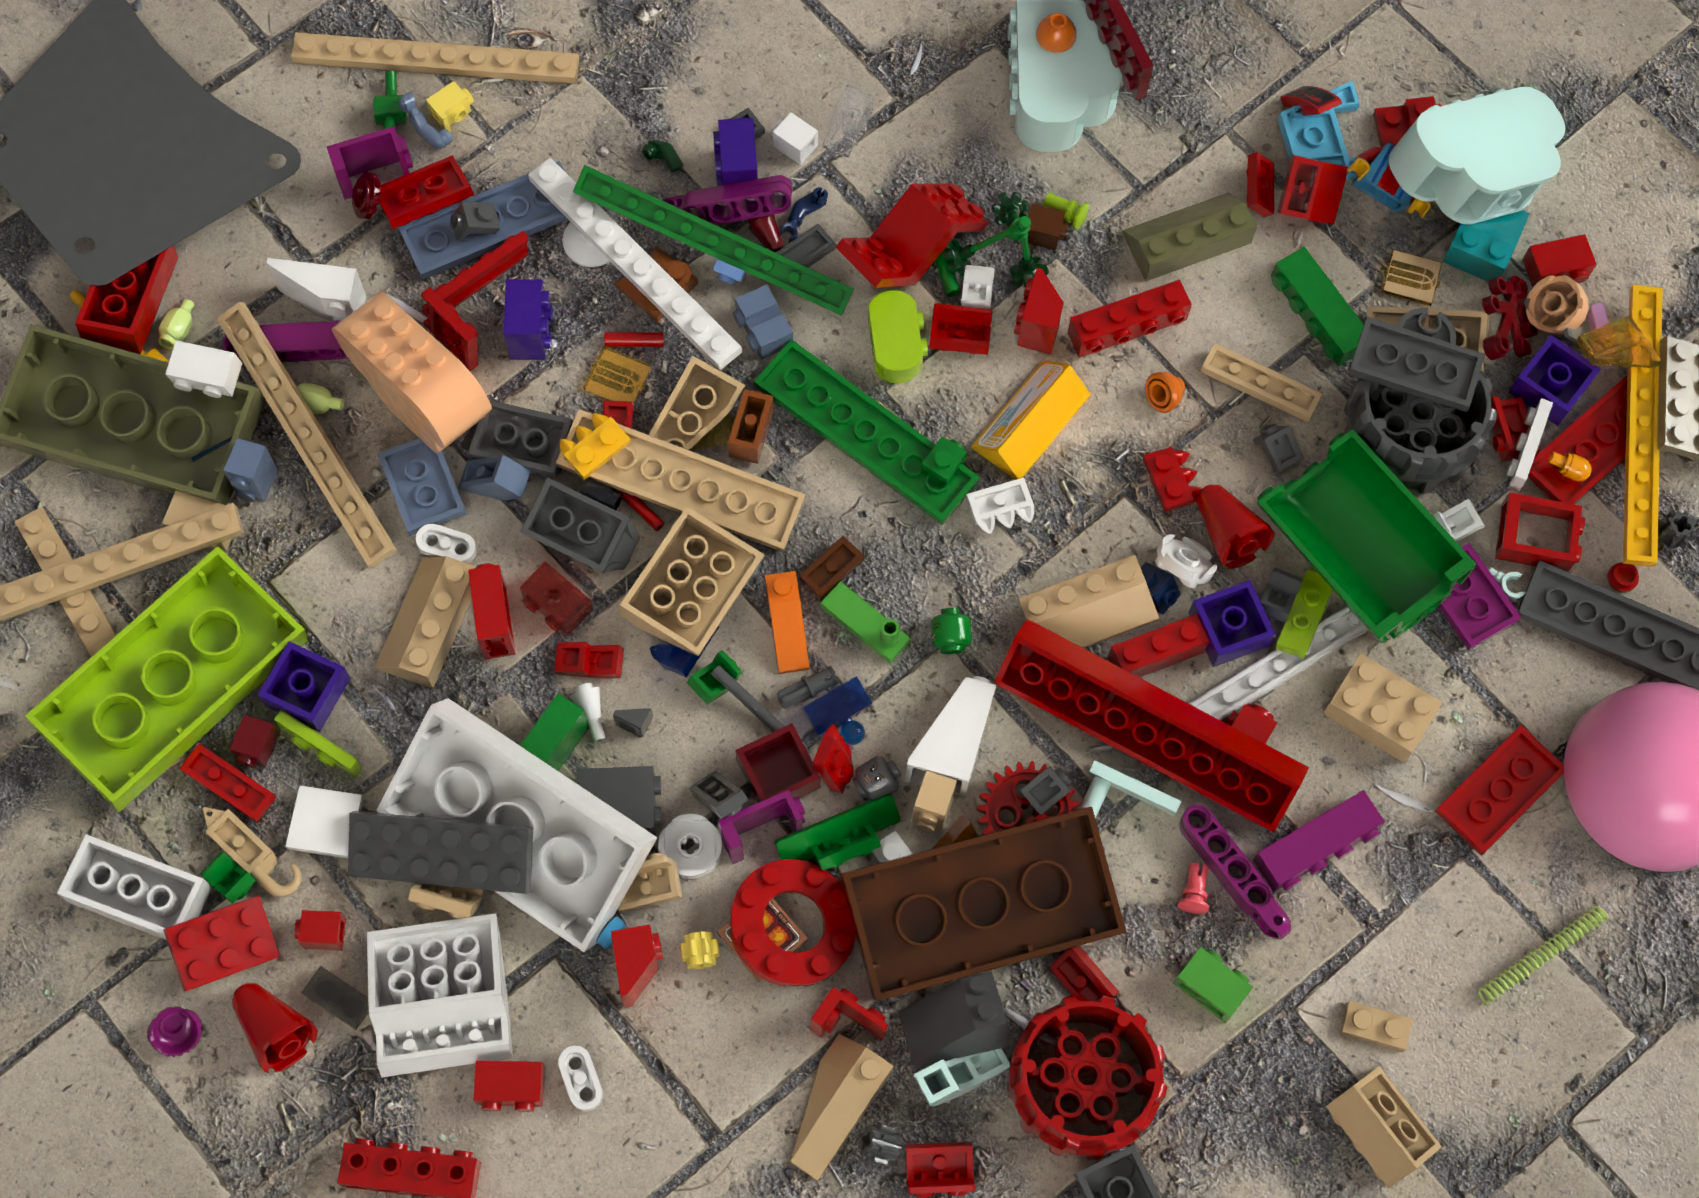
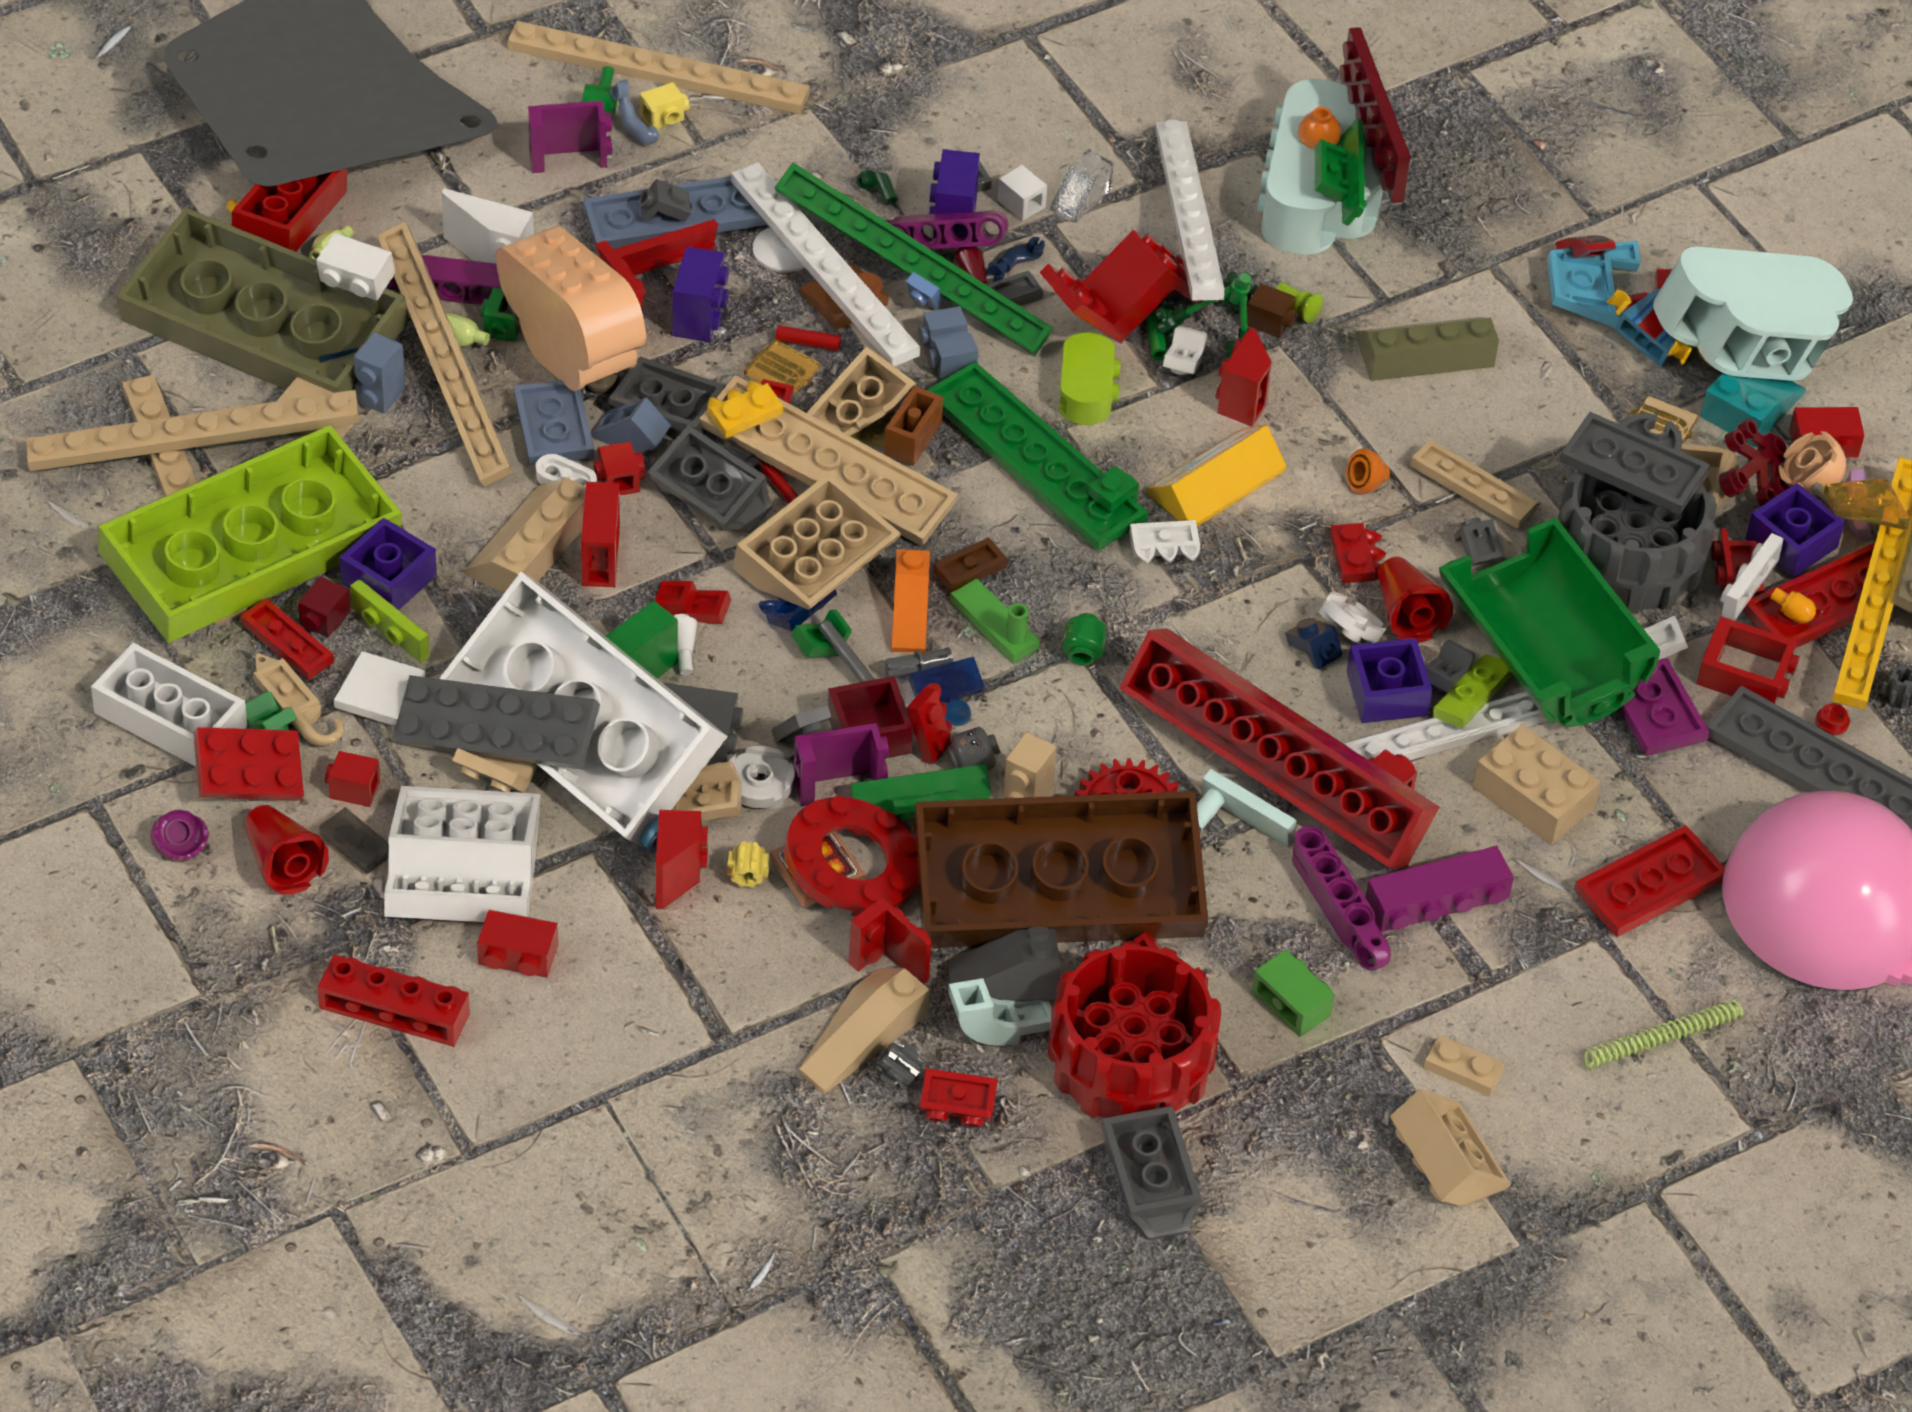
camera: 10 degrees right, 20 degrees down
dark red gear [352,172,382,219] -> none
red plate [379,155,474,229] -> none
clear red brick [520,562,593,636] -> none
white plate [558,1046,603,1112] -> none
dark grey slope [613,708,653,737] -> none
white slope [905,676,996,798] -> none
red bracket [929,303,993,355] -> none
tan slope [1018,554,1160,648] -> none
dark grey bracket [1020,766,1072,816] -> none
red brick [1067,279,1192,358] -> none
red brick [1108,614,1210,678] -> none
coral pin [1177,863,1209,914] -> none
red plate [1246,152,1274,218] -> none
green brick [1271,246,1364,367] -> none
red slope [1277,154,1348,224] -> none
light aqua piece [1489,567,1526,603] -> none
none -> green bracket [481,287,517,342]
none -> red brick [594,441,646,496]
none -> white plate [1156,120,1224,301]
none -> green bracket [1314,118,1366,226]

